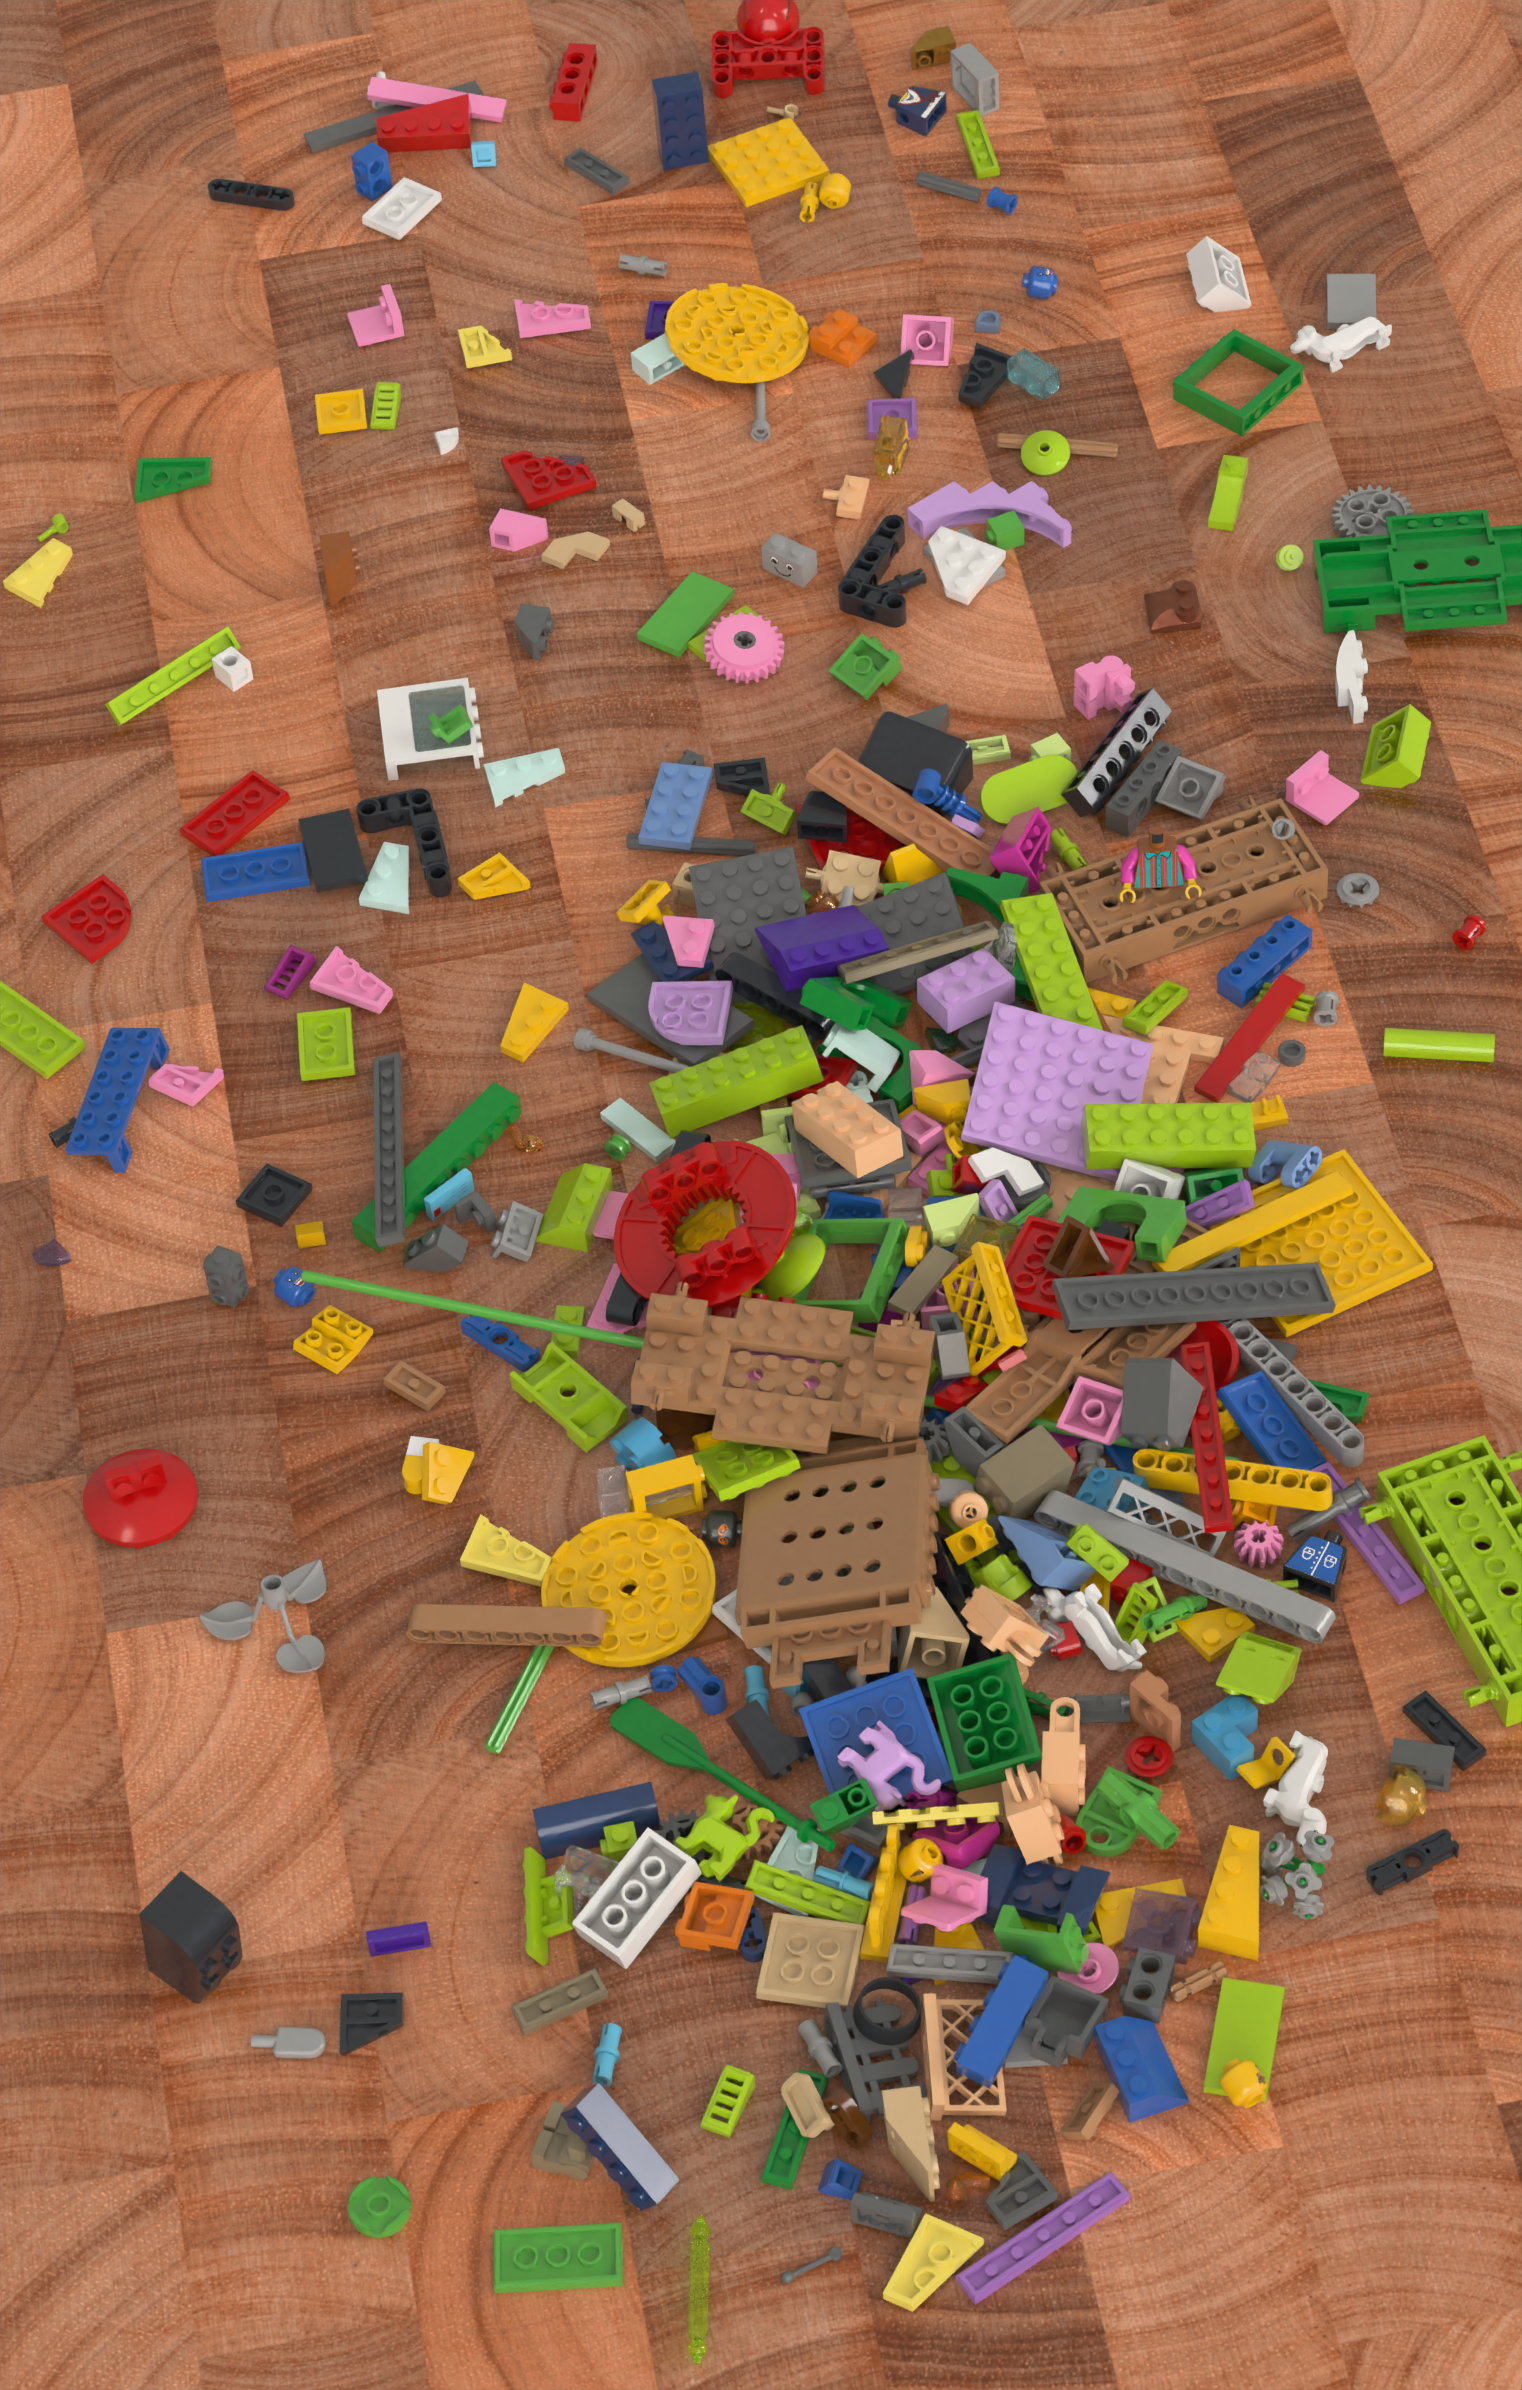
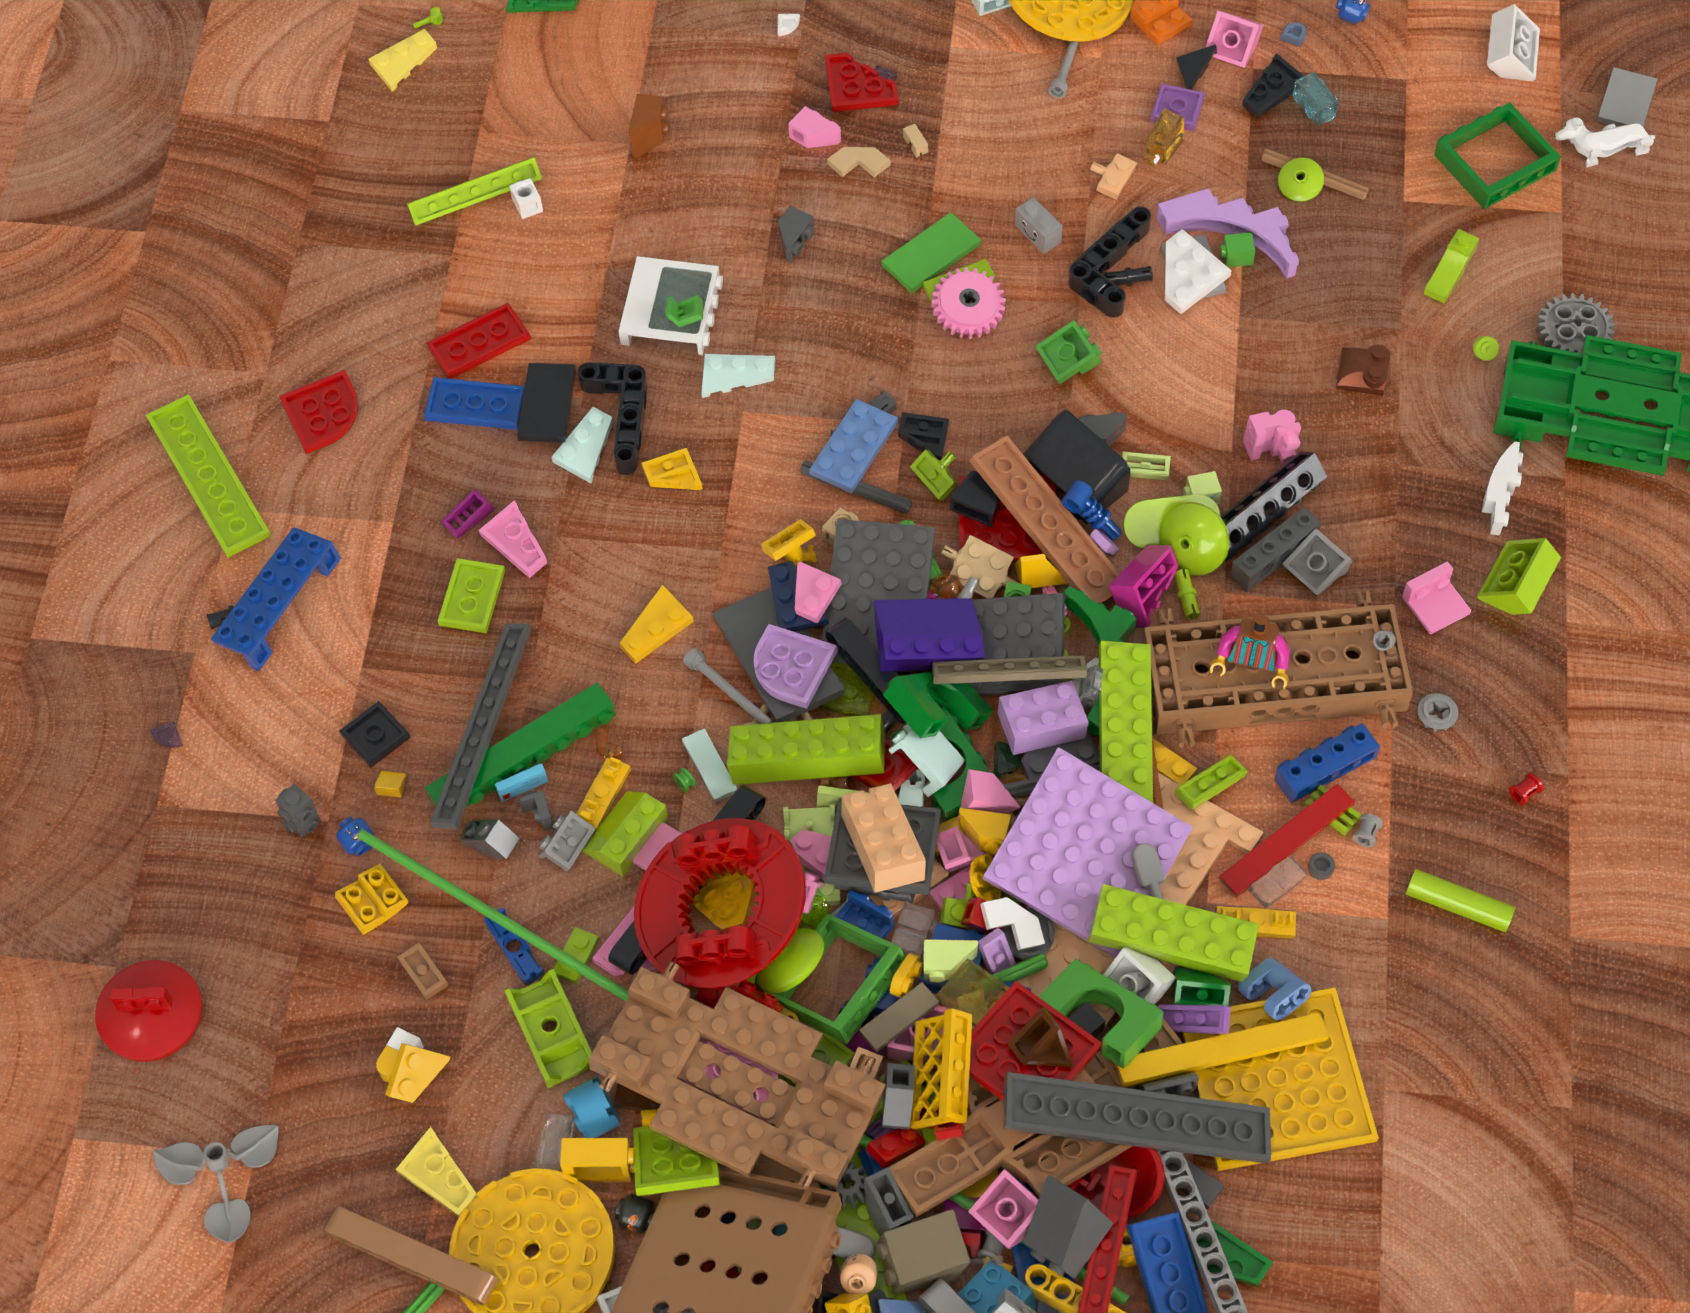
camera: 15 degrees right, 10 degrees up
bright pink wing [149,1064,224,1107] -> none
none -> yellow plate [576,757,631,832]
none -> light grey piece [1131,843,1165,899]
none -> lime dish [1160,502,1229,575]

